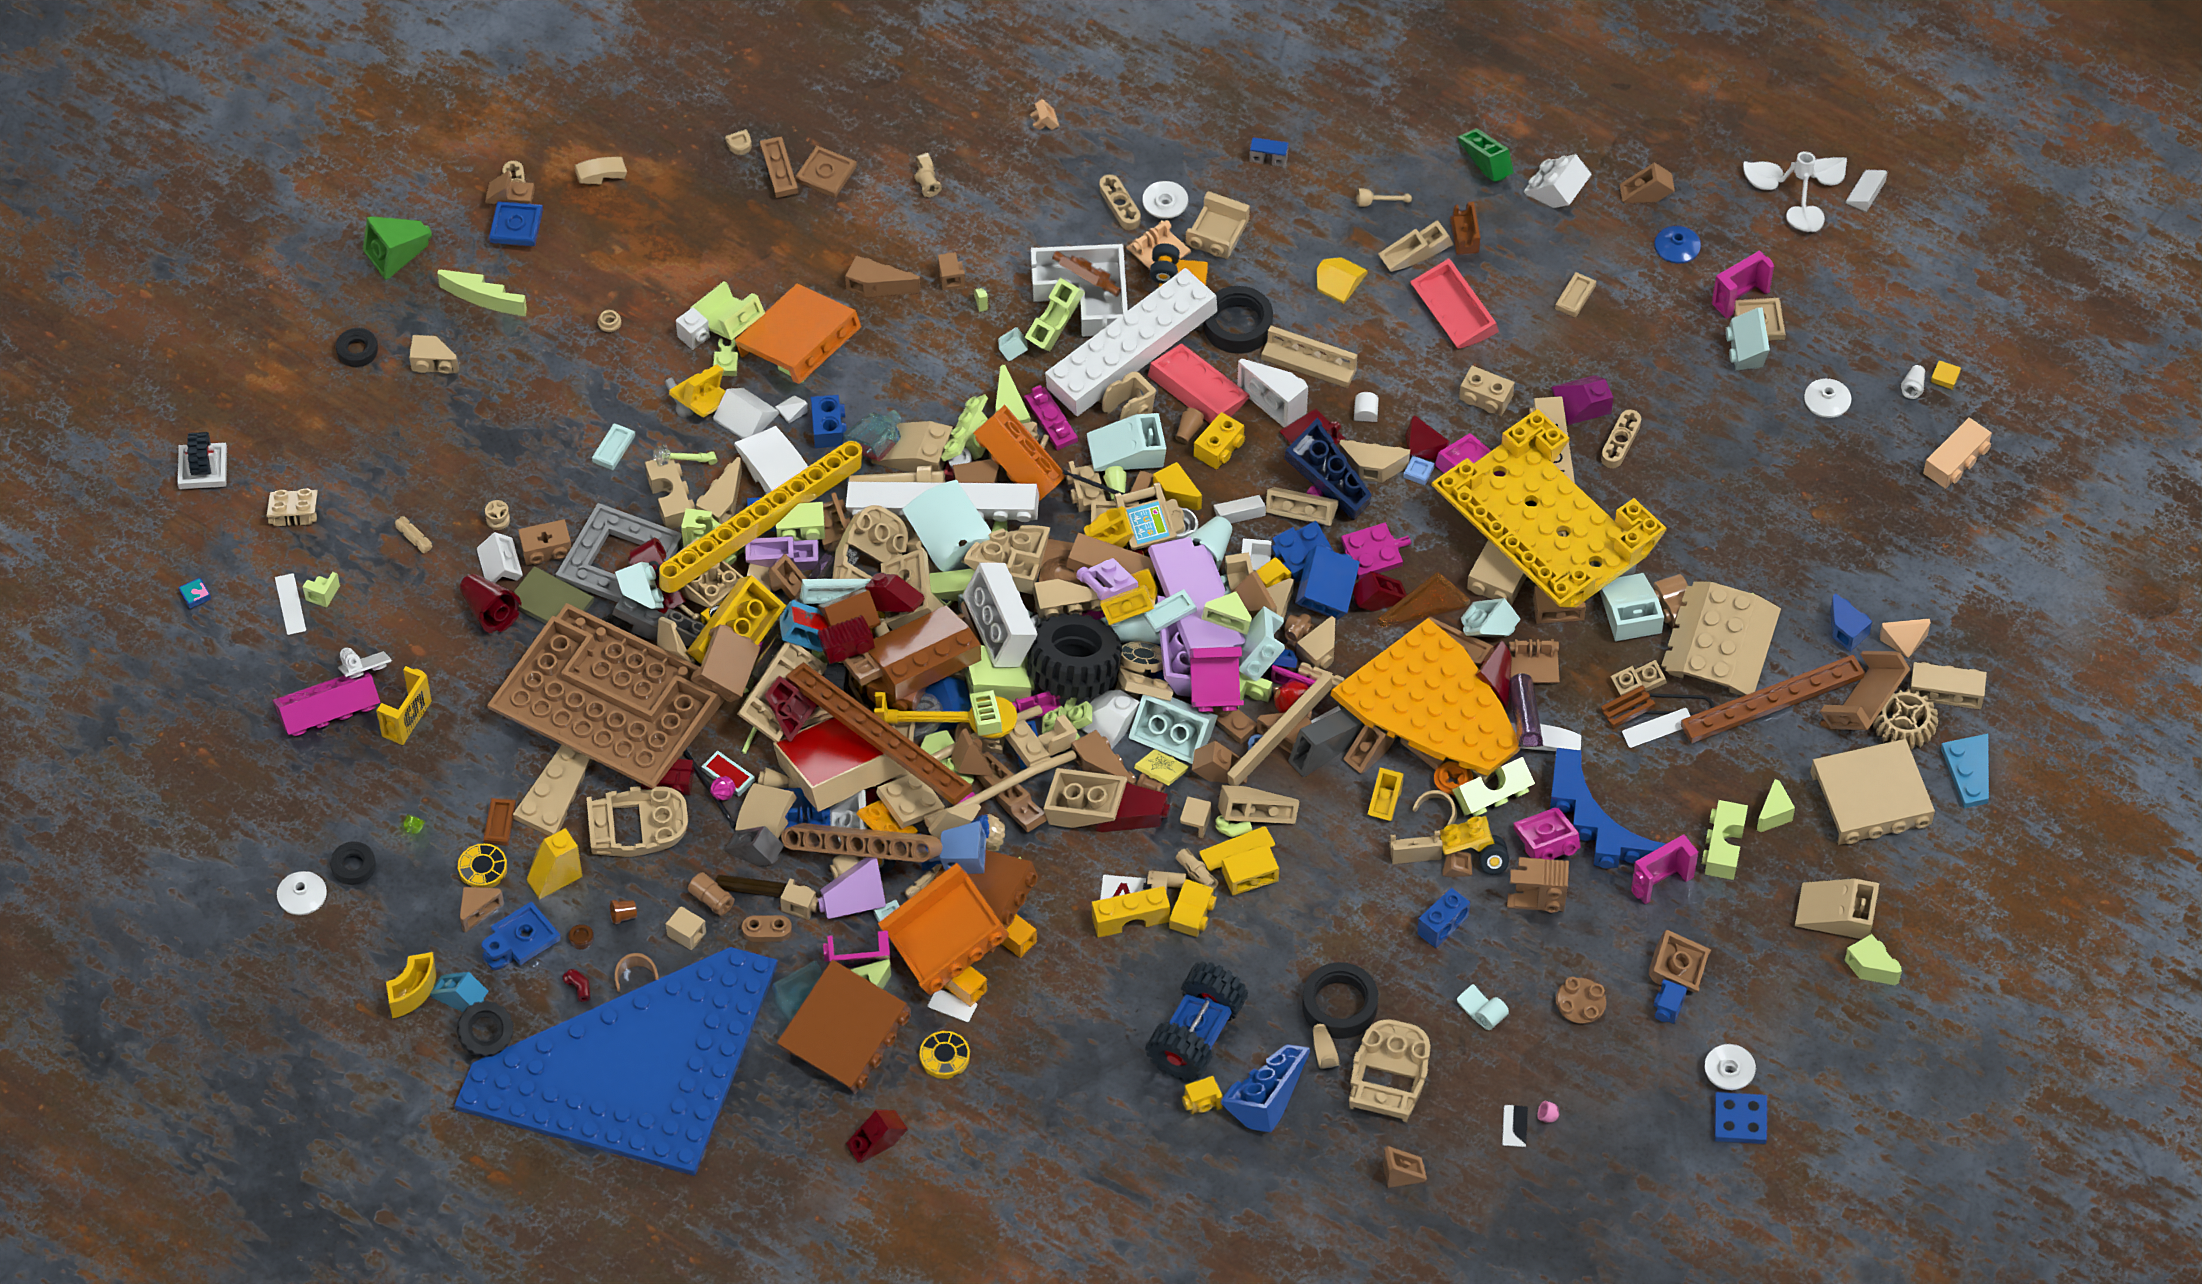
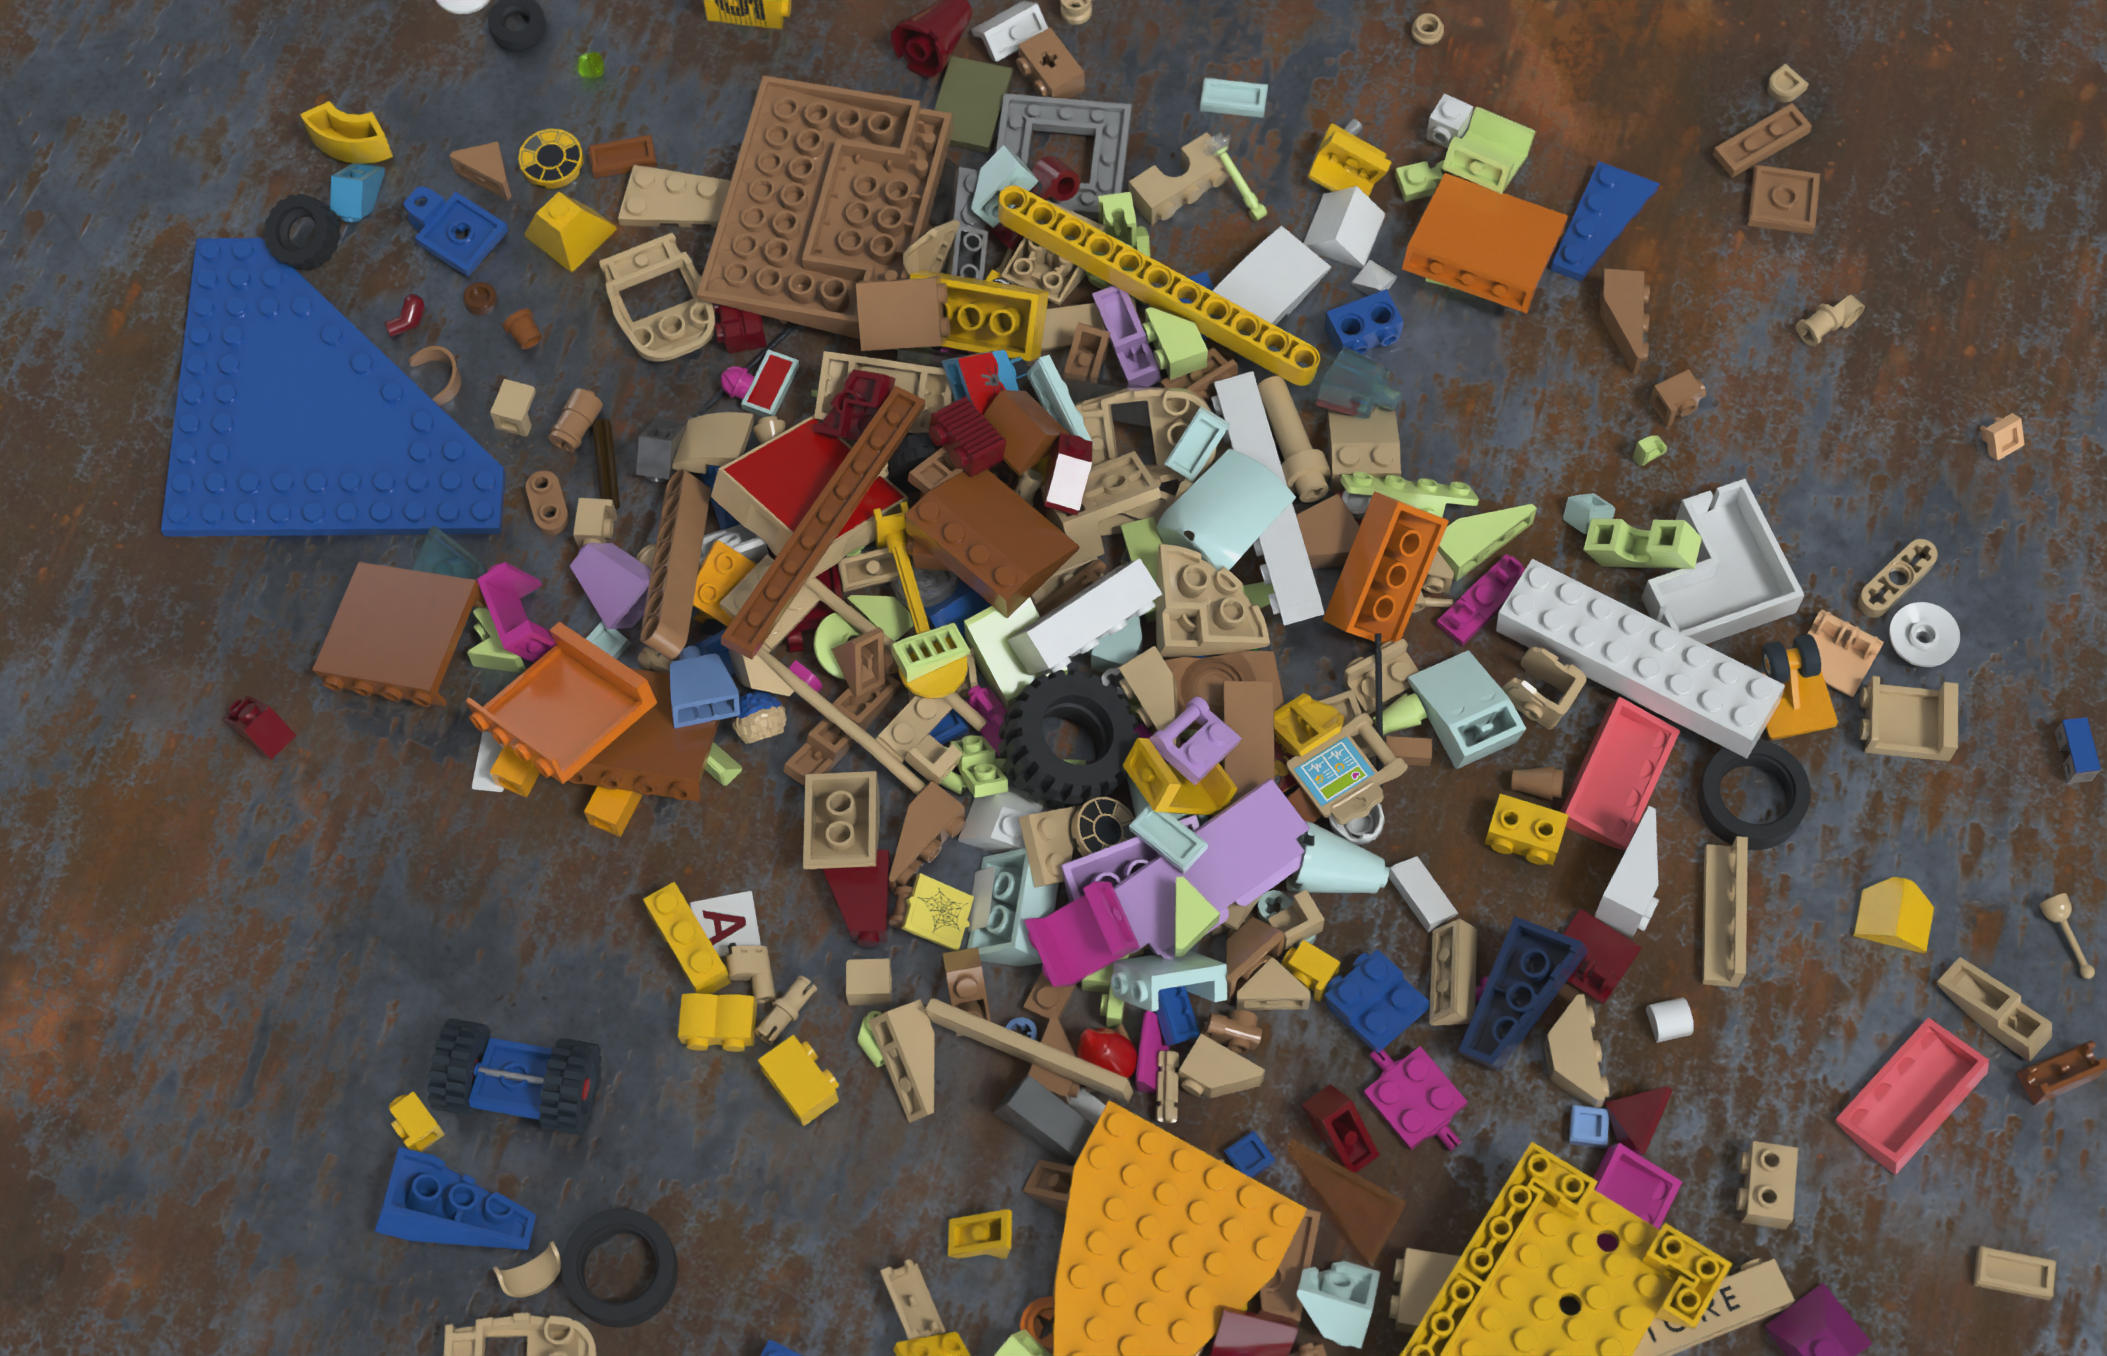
camera: 75 degrees right, 10 degrees up
tan slope [696,457,742,524] -> none
tile [919,1031,970,1079] -> none
dark orange plate [1052,251,1121,297] -> none
yellow slope [1151,462,1202,511] -> none
yellow piece [1199,826,1275,871] -> none
white panel [1242,539,1272,571] -> none
blue brick [1295,545,1360,620] -> none
tan helmet [1413,790,1457,826] -> none
none -> white sticker [968,866,995,932]
none -> light aqua tile [1164,406,1230,482]
none -> blue tile [1224,1131,1276,1179]
none -> blue wing [1551,161,1660,282]

